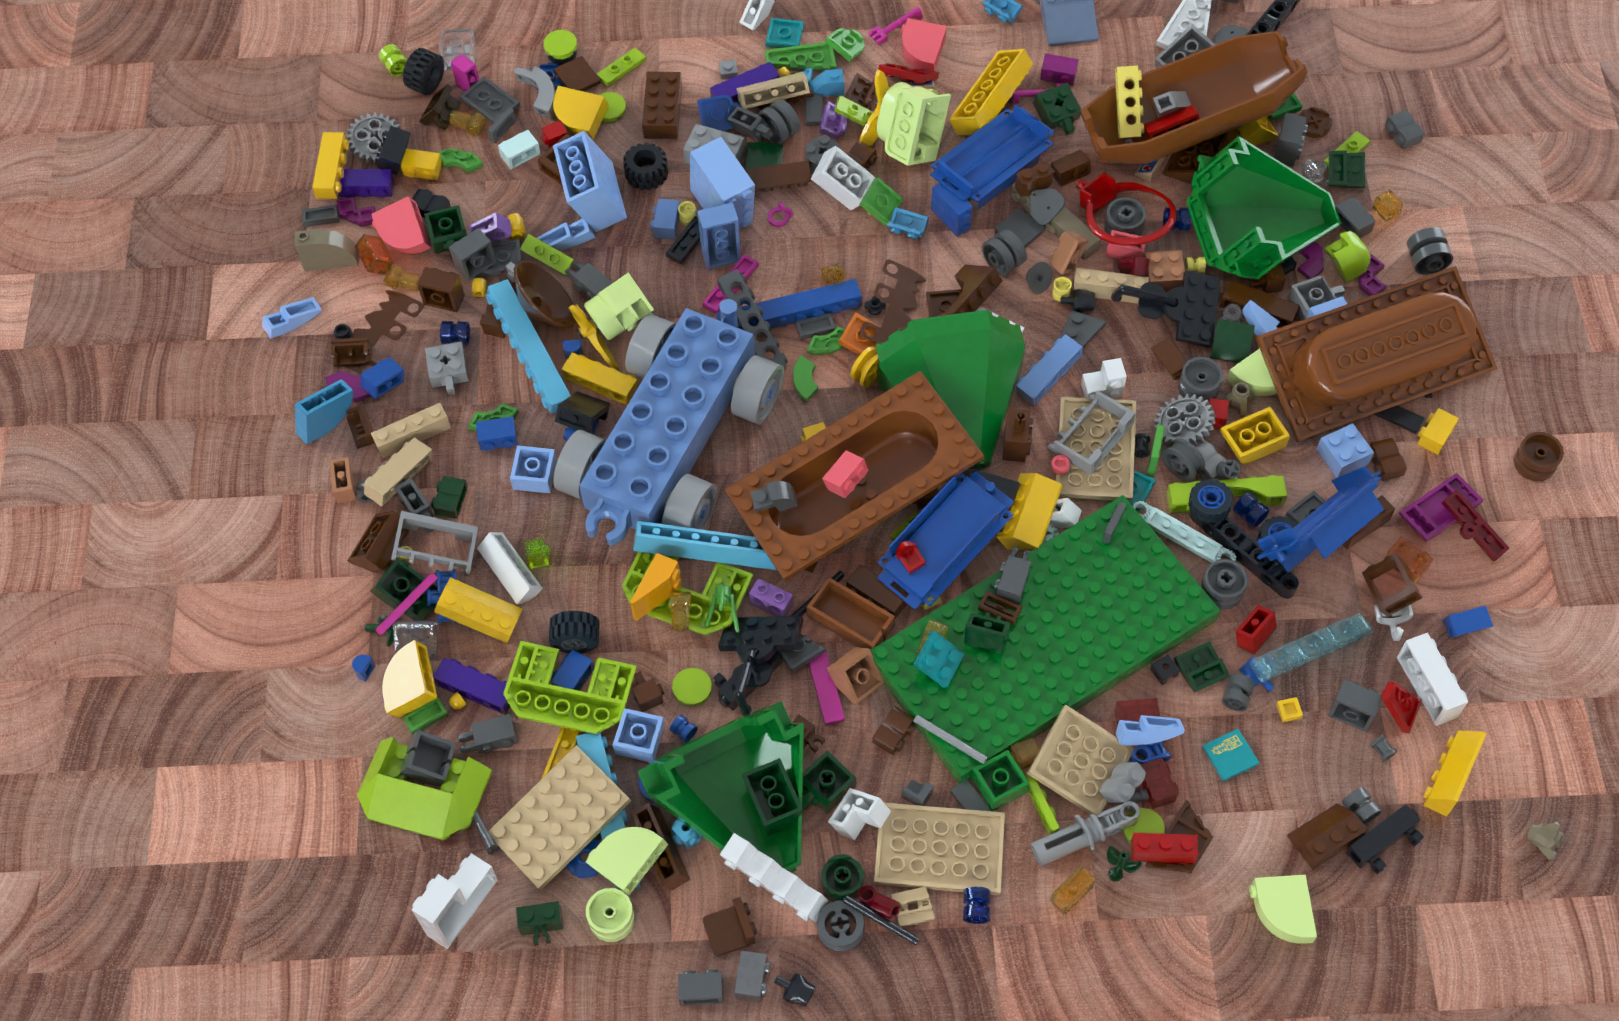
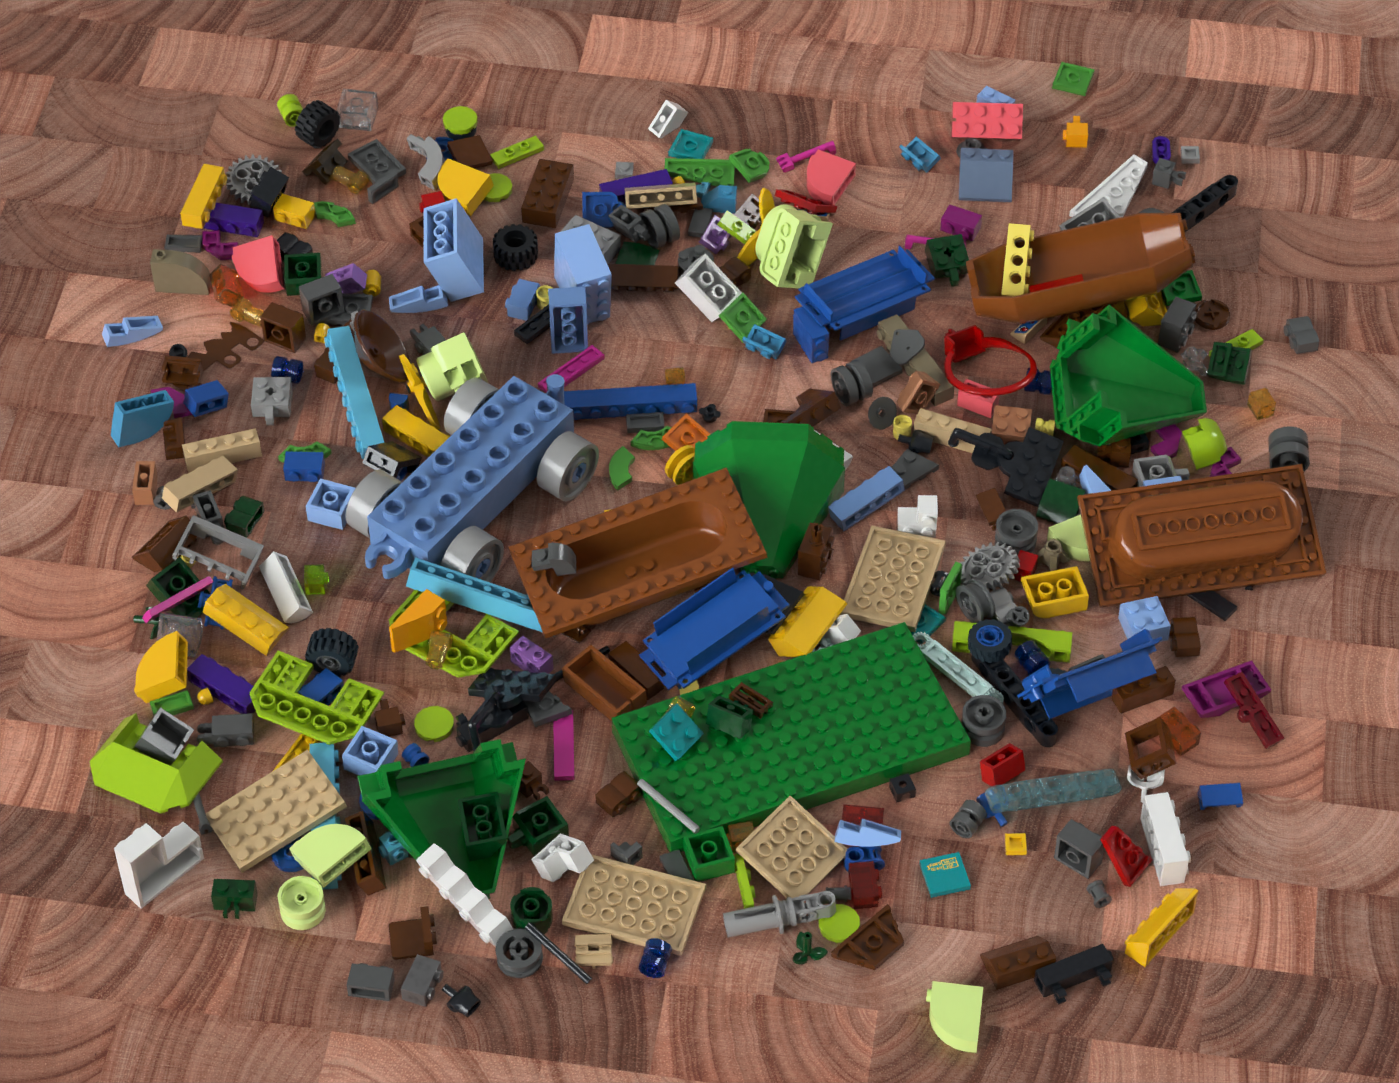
camera: 10 degrees right, 10 degrees down
blue brick [352,654,375,682] -> none
dark pink brick [451,54,480,92] -> none
light aqua brick [498,130,541,169] -> none
lime plate [520,234,575,276] -> none
bright green plant [705,585,739,633] -> none
dark grey brick [717,269,788,370] -> none
dark pink piece [768,202,793,227] -> none
coral brick [822,450,869,498] -> none
nougat slope [827,647,884,704] -> none
dark red piece [858,885,901,920] -> none
reddish brown piece [860,259,926,343] -> none
red tile [895,541,926,575] -> none
yellow brick [949,49,1033,135] -> none
dark grey hinge [994,546,1031,604] -> none
reddish brown brick [1015,162,1054,197] -> none
light grey hinge [1047,390,1135,475] -> none
clear yellow brick [1050,866,1095,915] -> none
reddish brown hinge [1051,150,1091,186] -> none
coral tile [1051,455,1070,475] -> none
light grey brick [1100,762,1146,803] -> none
dark grey tile [1102,502,1127,544] -> none
dark grey wheel [1104,197,1146,236] -> none
dark red piece [1117,257,1150,277] -> none
red brick [1130,833,1198,864] -> none
light grey slope [1153,91,1191,118] -> none
dark green slope [1173,641,1230,692] -> none
dark grey piece [1336,197,1376,238] -> none
dark grey wheel [1342,787,1382,825] -> none
yellow piece [1417,408,1459,455] -> none
reddish brown wheel [1514,432,1564,481] -> none
dark tan rock [1527,822,1566,860] -> none

